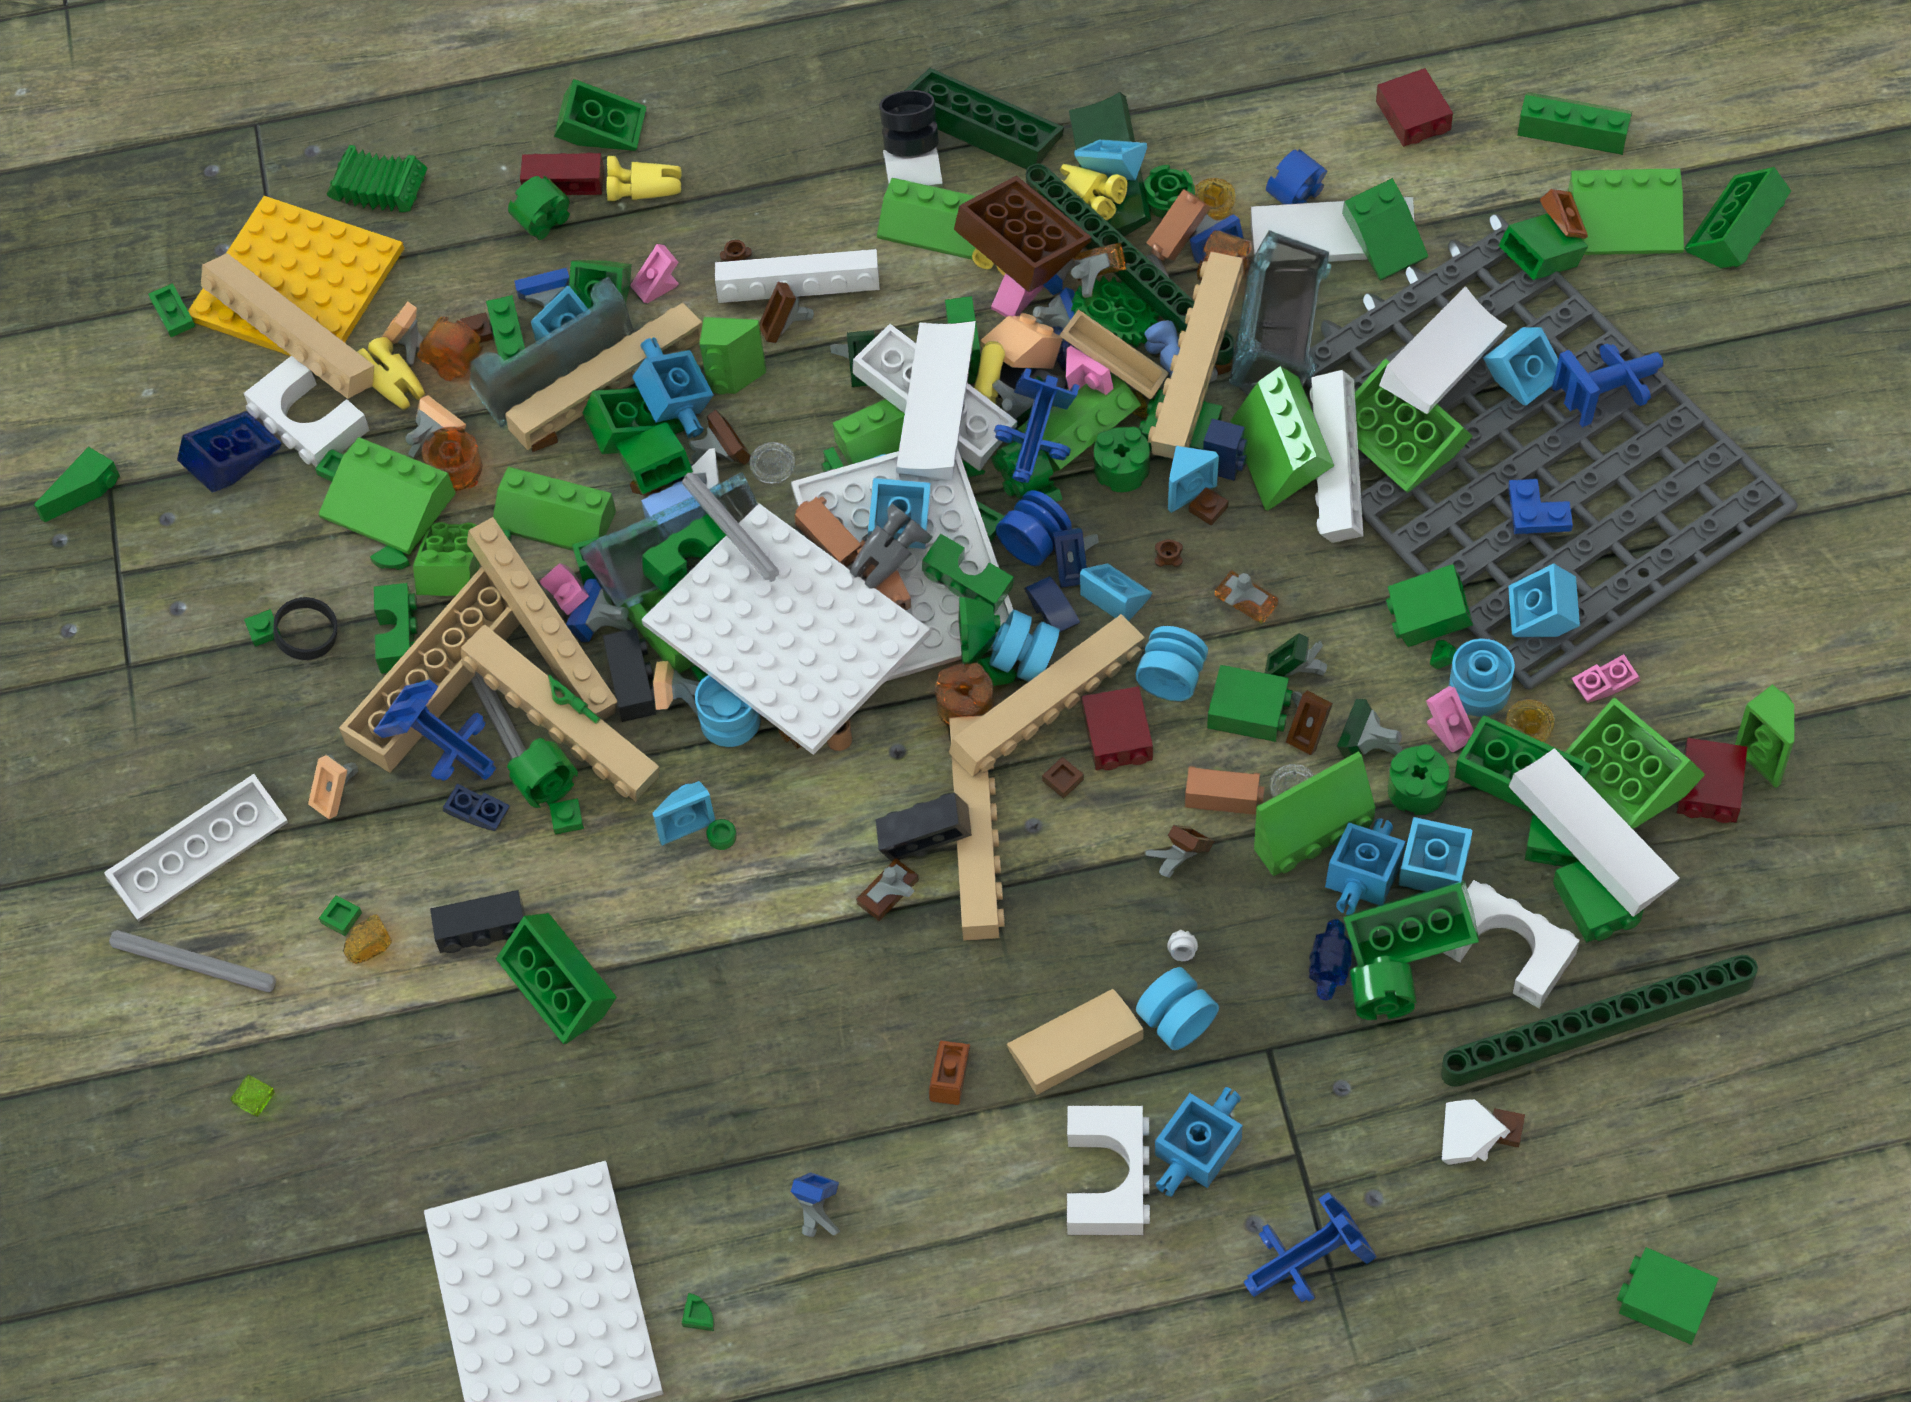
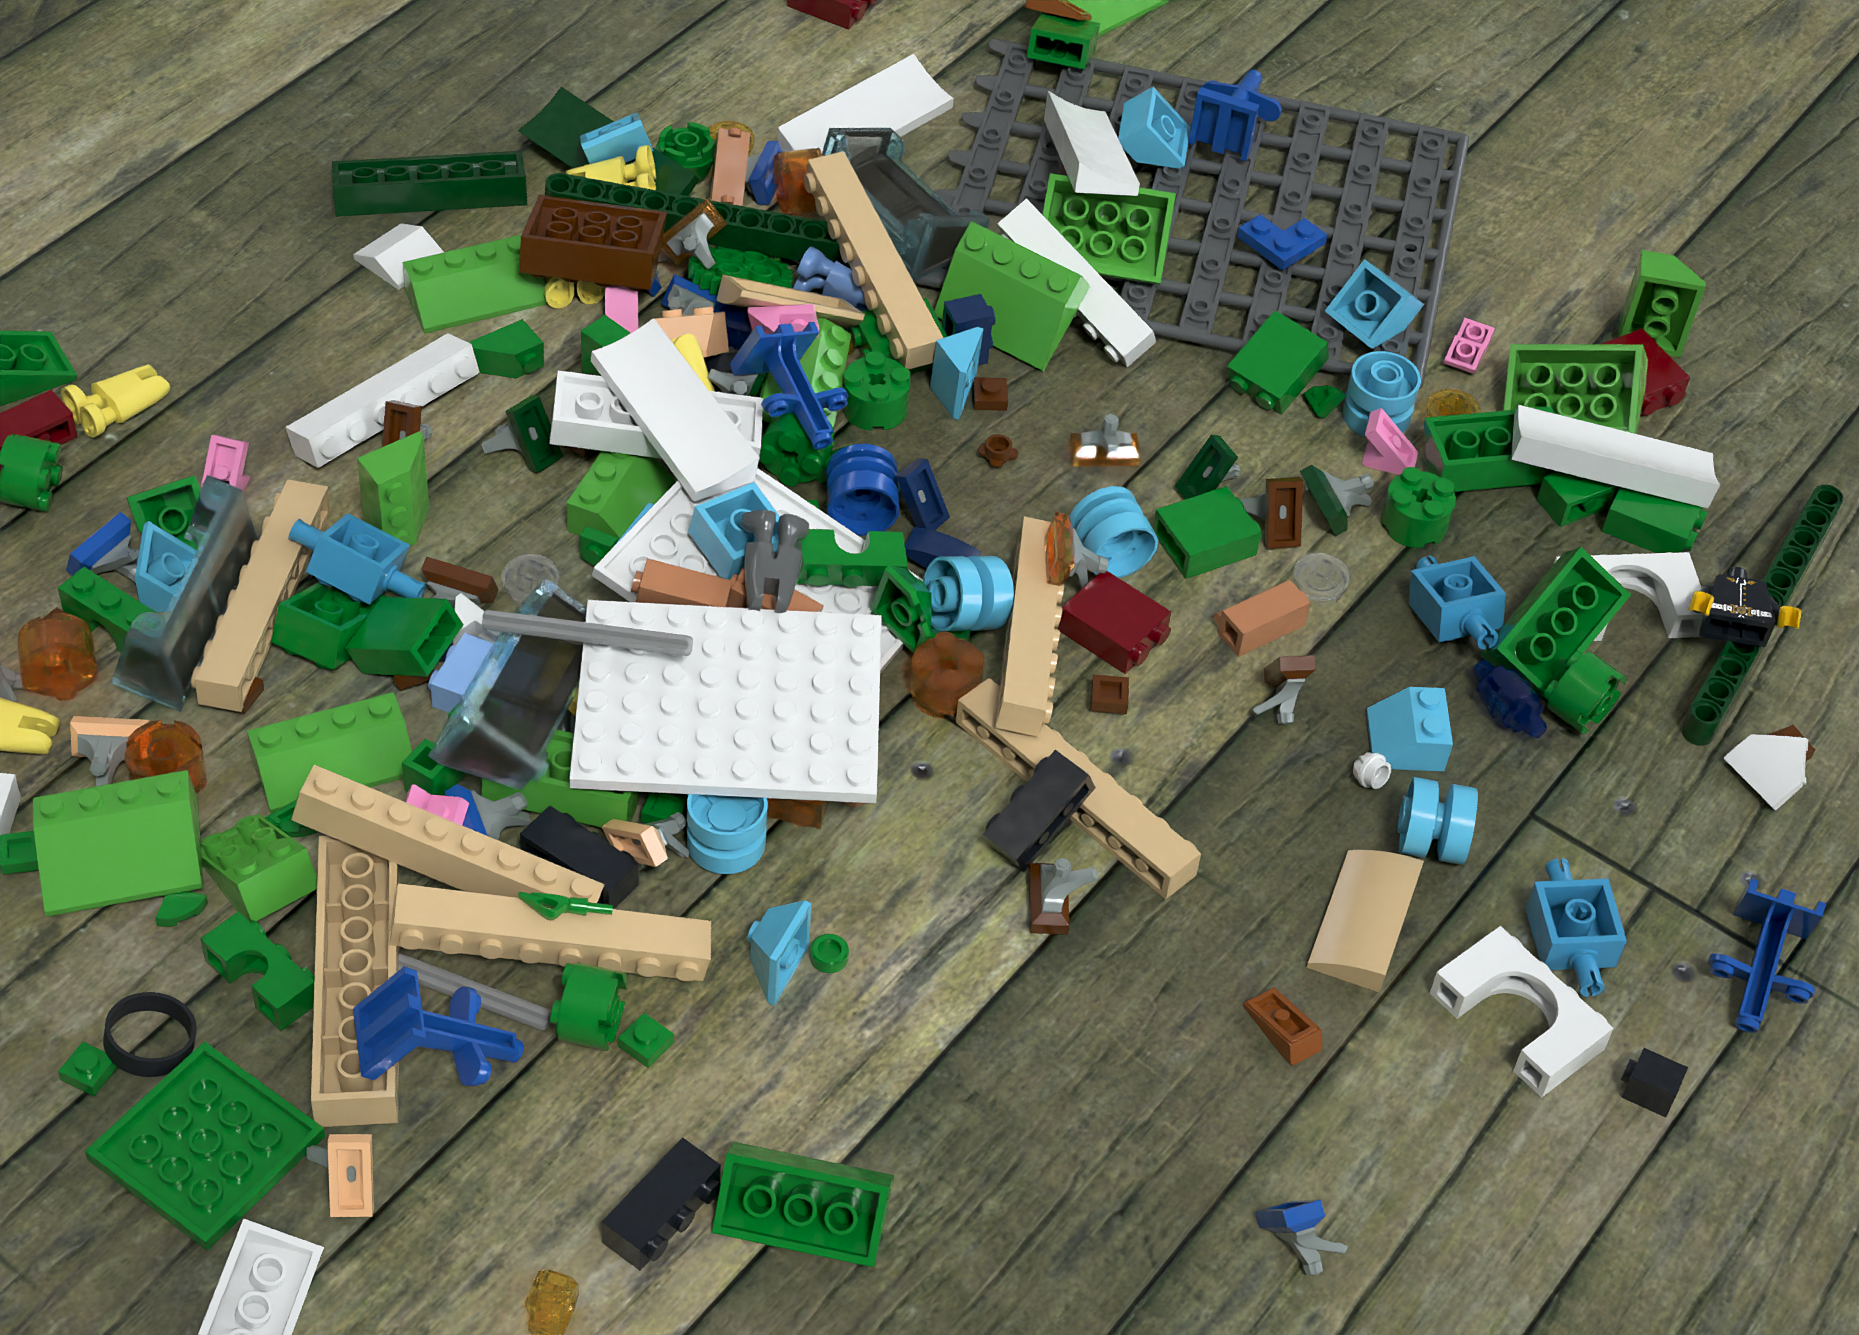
camera: 50 degrees left, 10 degrees down
green plate [319,895,362,936] -> none
dark blue slope [443,784,510,831] -> none
green arch [642,514,726,594] -> none
reddish brown plate [720,240,752,261] -> none
black wheel [879,90,939,156] -> none
medium azure slope [1080,563,1152,621] -> none
bright green slope [1254,751,1375,877] -> none
blue brick [1266,149,1327,205] -> none
green slope [1342,178,1428,281] -> none
medium azure brick [1399,817,1473,891] -> none
none -> green plate [85,1041,325,1251]
none -> green slope [468,319,544,379]
none -> clear orange piece [1044,512,1109,588]
none -> medium azure slope [1366,687,1453,771]
none -> black brick [1621,1048,1688,1118]
none -> black torso [1688,567,1801,647]

